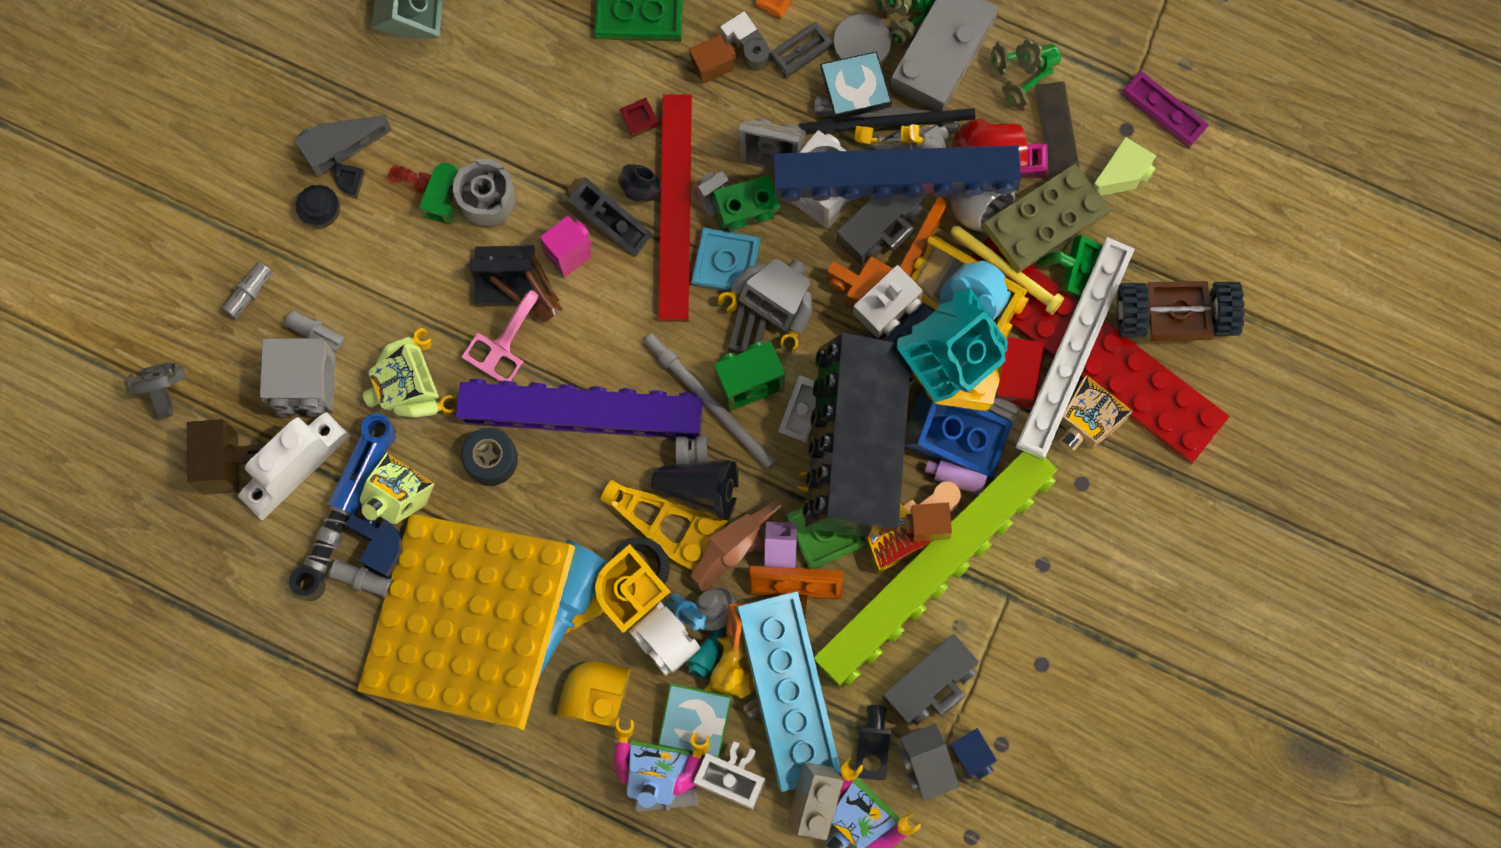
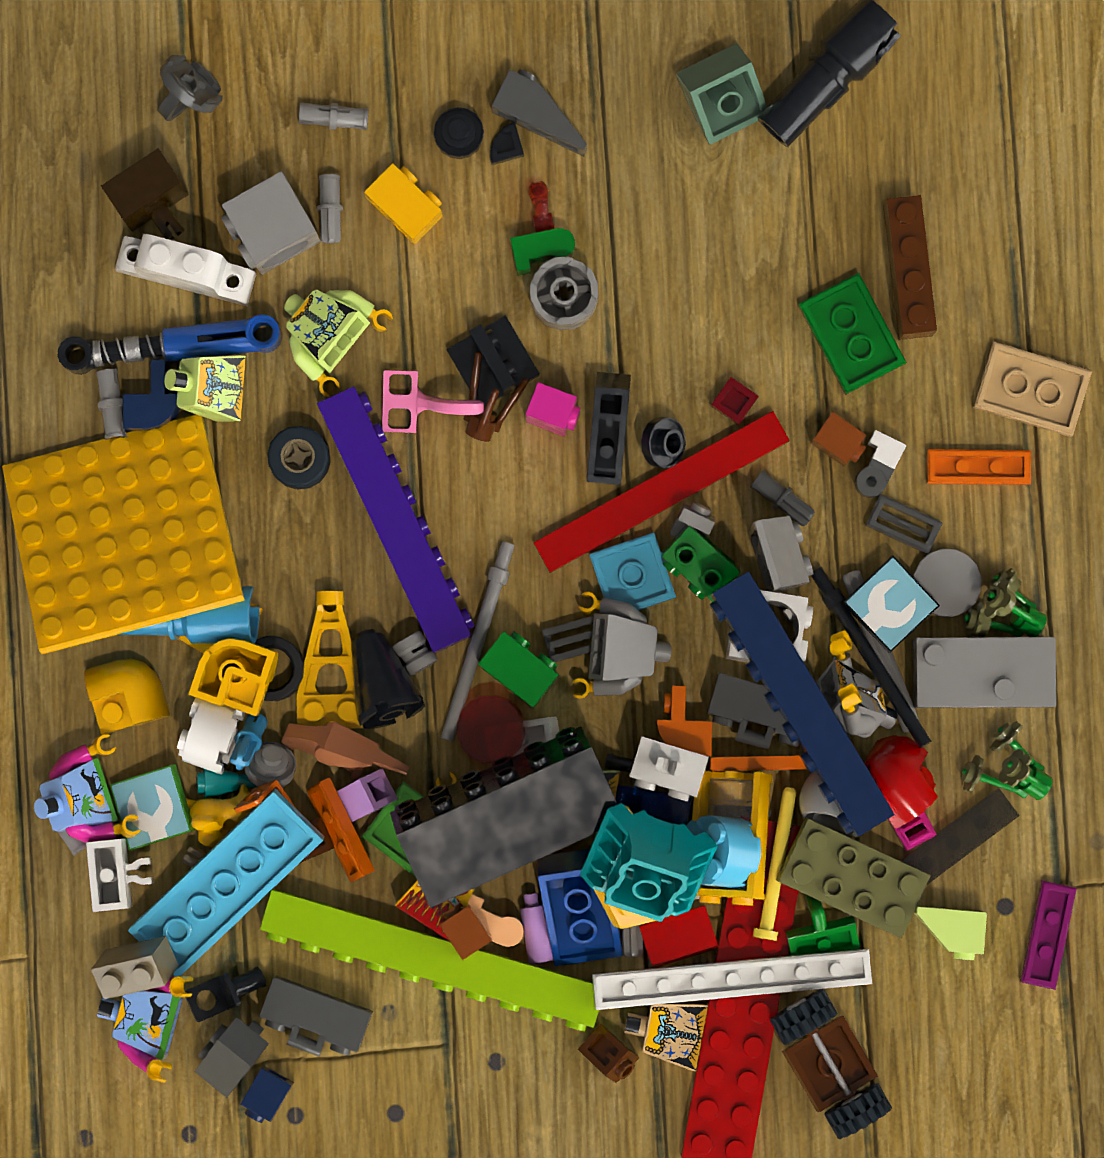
camera: 60 degrees right, 10 degrees up
none -> yellow brick [364,163,443,245]
none -> clear red tile [457,695,525,763]
none -> reddish brown bracket [578,1024,639,1083]
none -> dark grey axle [750,470,815,526]

